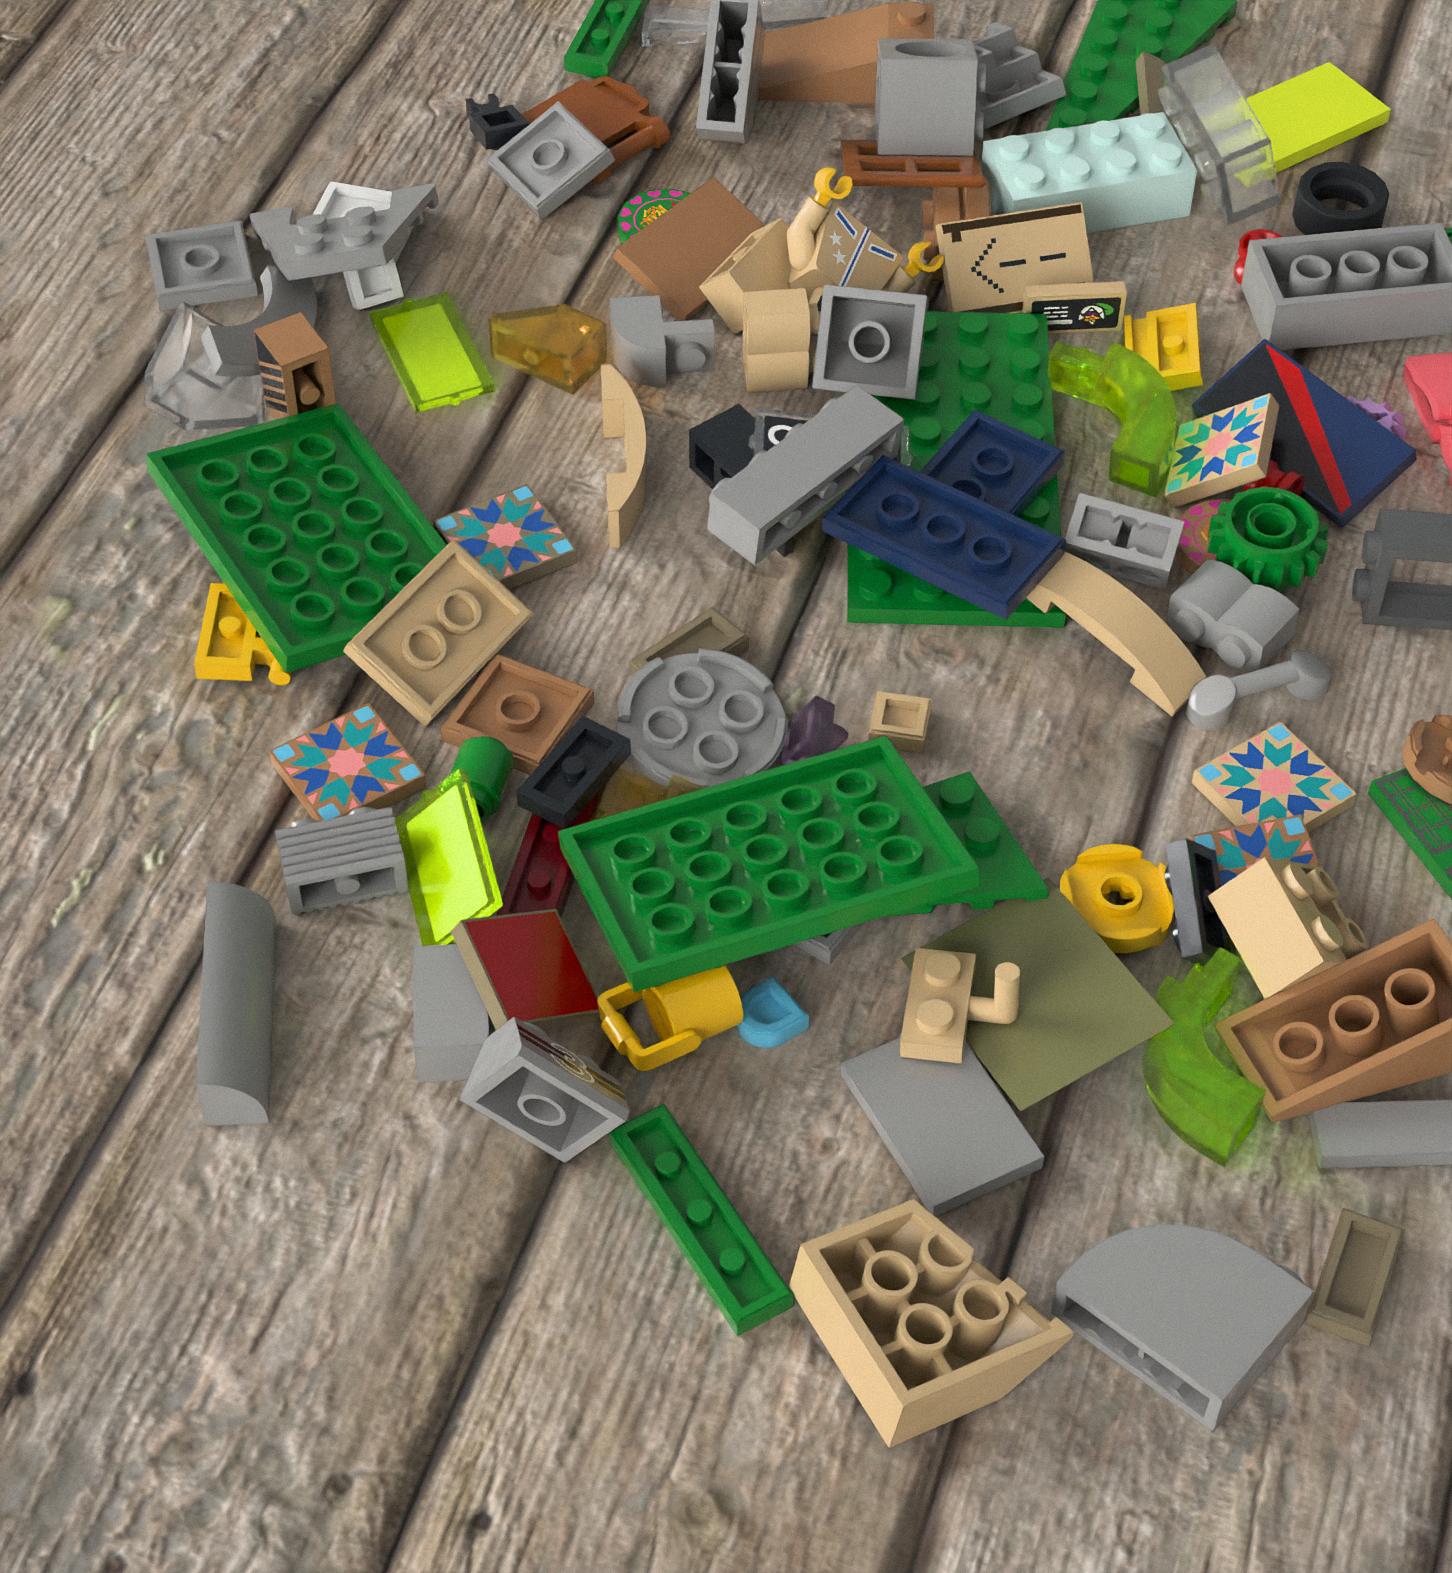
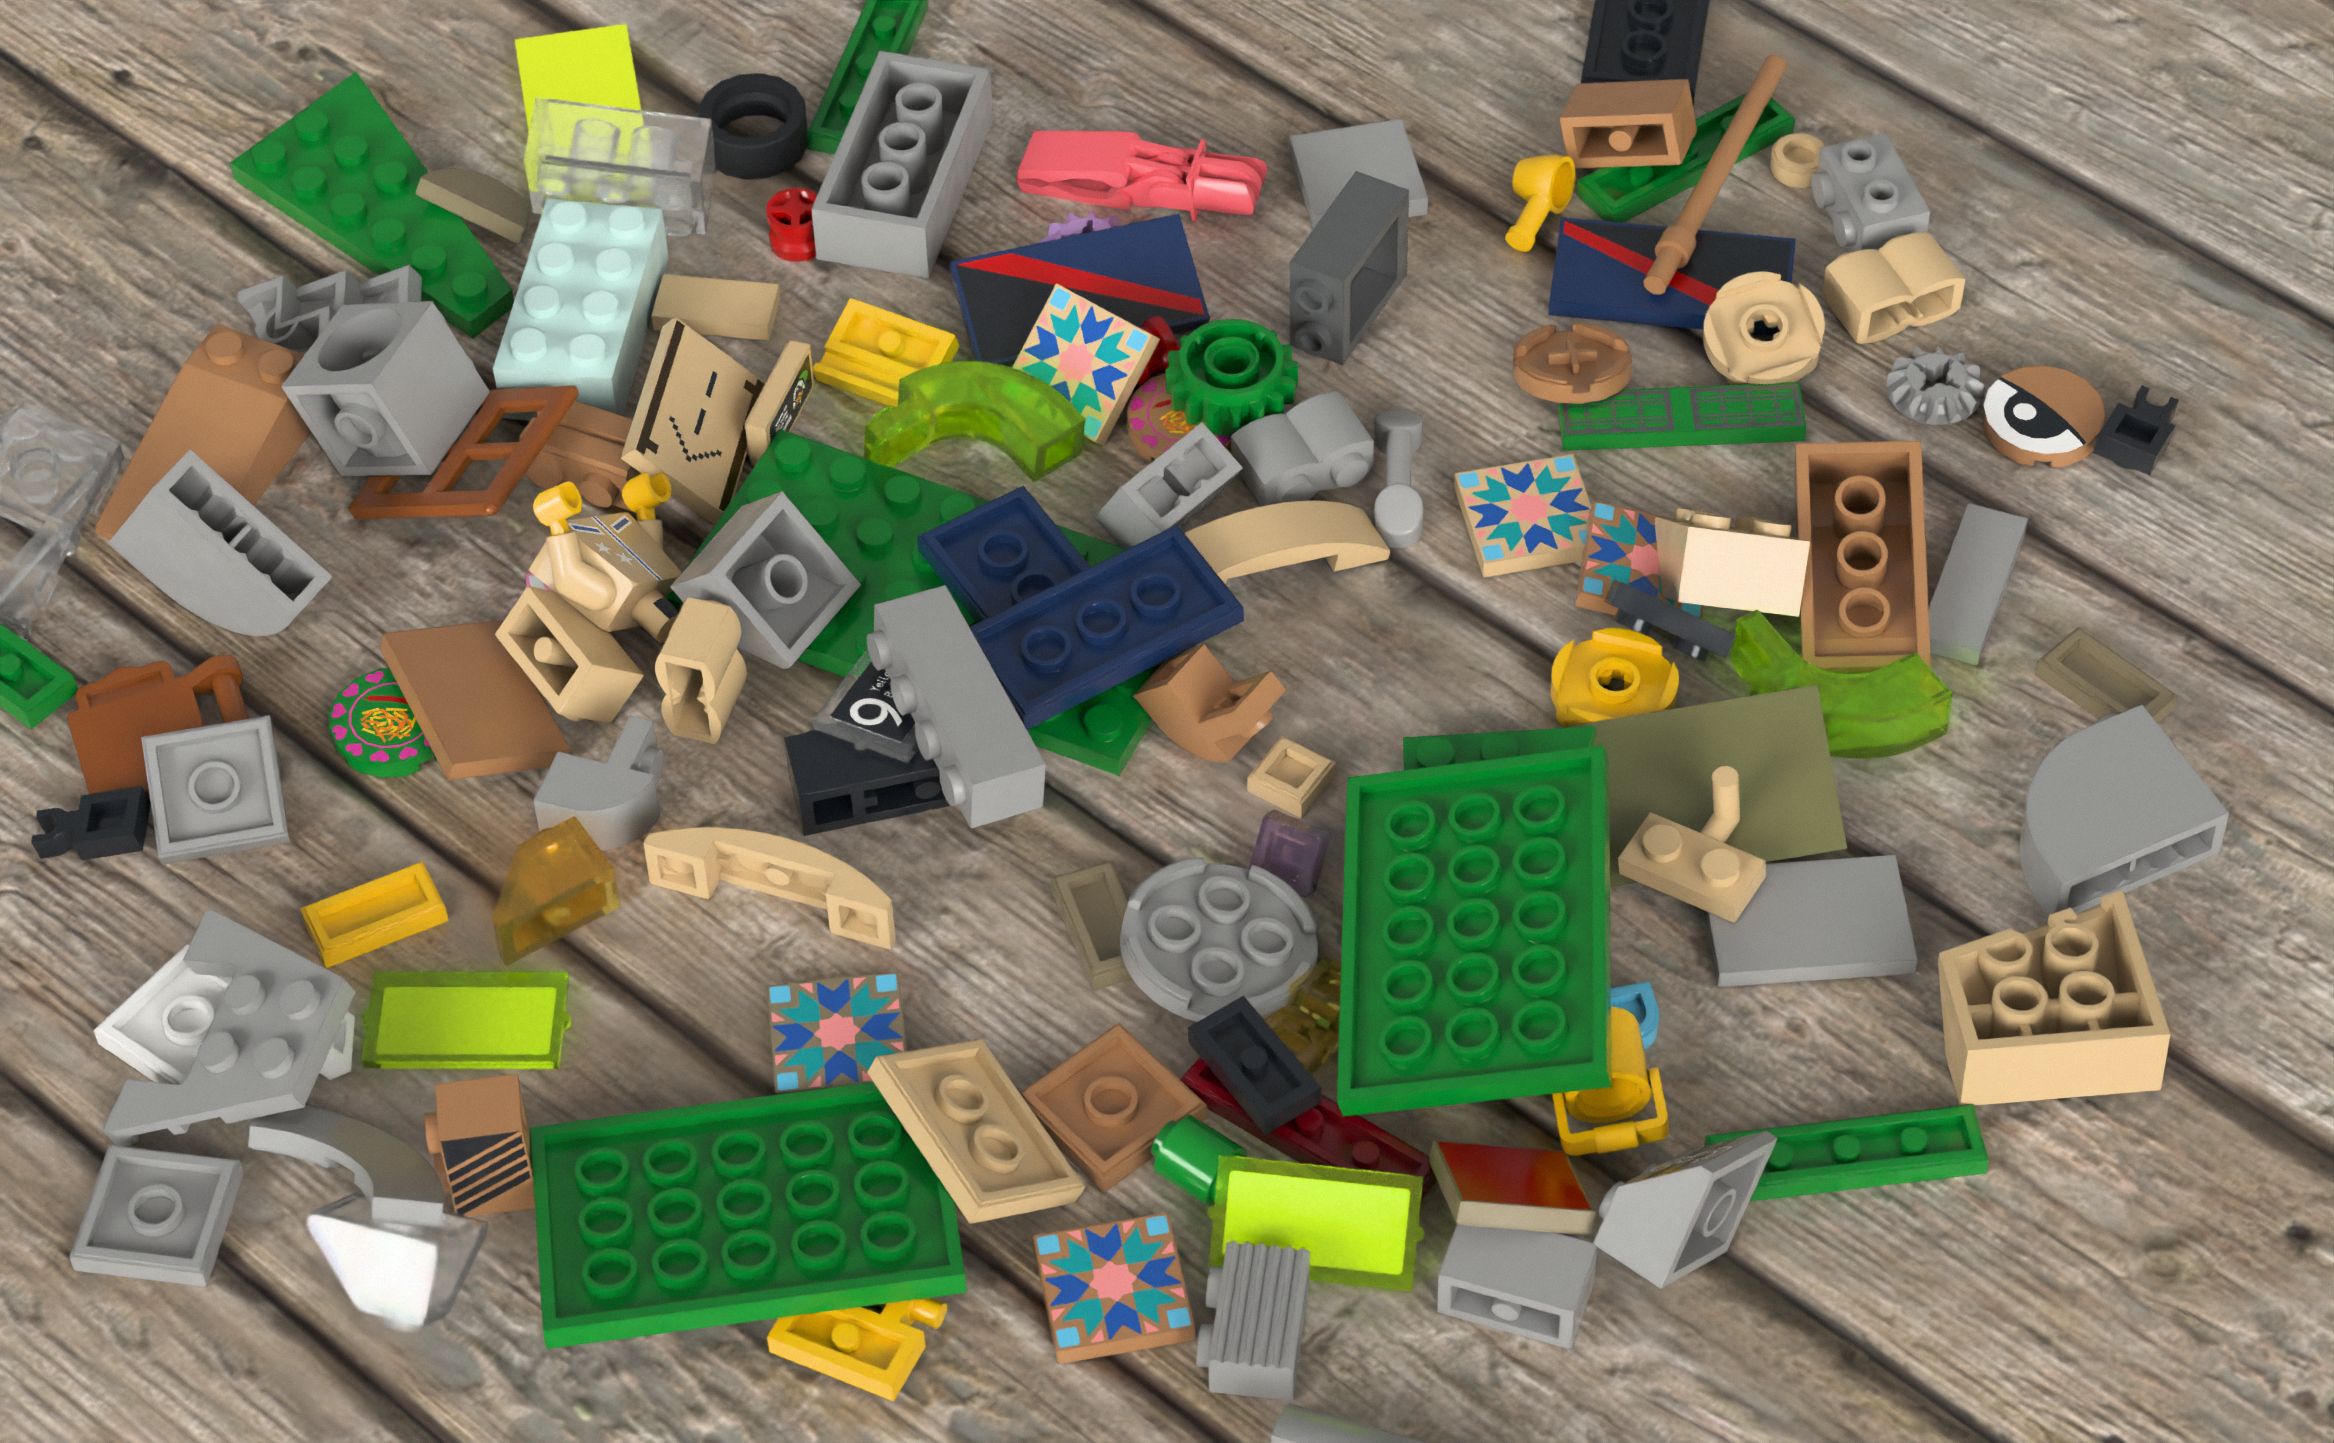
camera: 65 degrees left, 0 degrees up
none -> yellow tile [300,861,449,969]
none -> tan tile [651,274,781,341]
none -> medium nougat brick [1133,644,1286,762]

